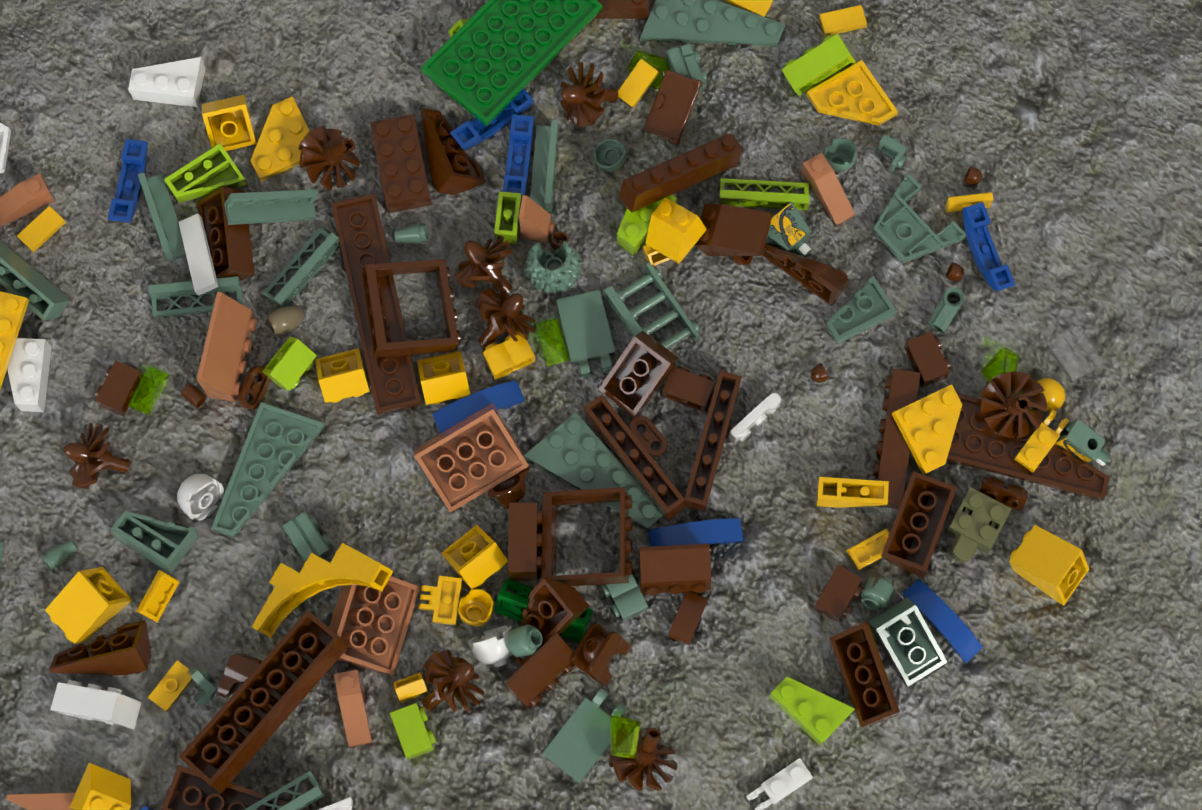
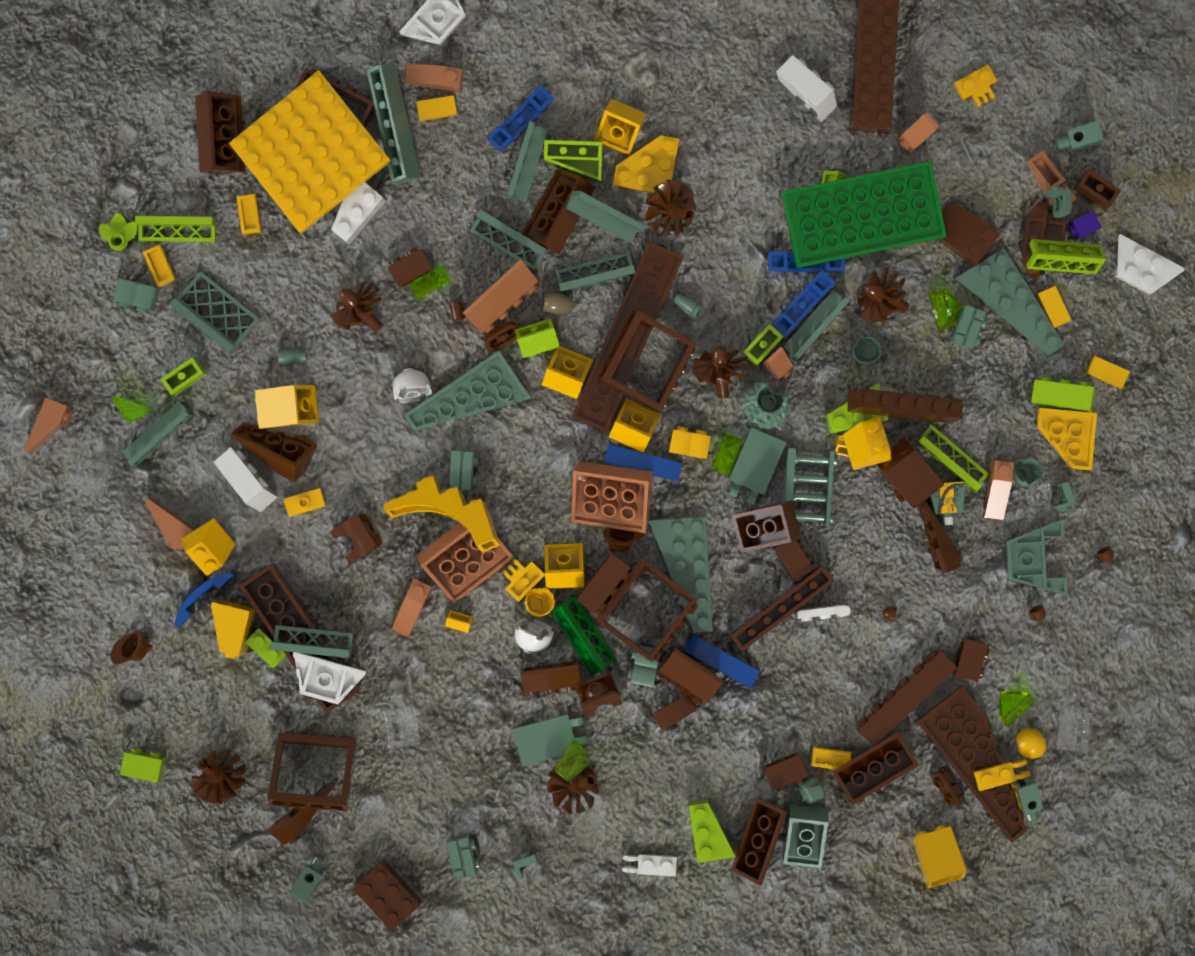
camera: 30 degrees right, 15 degrees up
sand green wedge [111,511,198,574] -> none
white wedge [128,57,206,108] -> none
yellow plate [136,570,180,623] -> none
white tile [178,213,219,296] -> none
reddish brown brick [179,610,349,793] -> none
sand green bracket [187,666,217,706] -> none
reddish brown brick [370,114,432,213] -> none
lime brick [390,703,436,760] -> none
reddish brown wedge [421,108,486,195] -> none
reddish brown piece [422,650,484,713] -> none
reddish brown piece [475,288,535,347] -> none
sand green head [507,624,542,658] -> none
reddish brown wedge [512,577,589,667] -> none
reddish brown hinge [550,231,569,250] -> none
reddish brown brick [584,395,686,521] -> none
yellow tile [618,59,660,108] -> none
reddish brown plate [630,416,667,457] -> none
reddish brown door [644,70,703,145] -> none
yellow slope [816,477,889,508] -> none
sand green wing [826,276,897,345] -> none
yellow plate [892,384,962,475] -> none
blue slope [901,579,983,663] -> none
sand green piece [927,287,964,334] -> none
yellow plate [945,192,994,213] -> none
olive brick [946,487,1012,563] -> none
blue slope [963,202,1016,292] -> none
reddish brown piece [980,372,1047,438] -> none

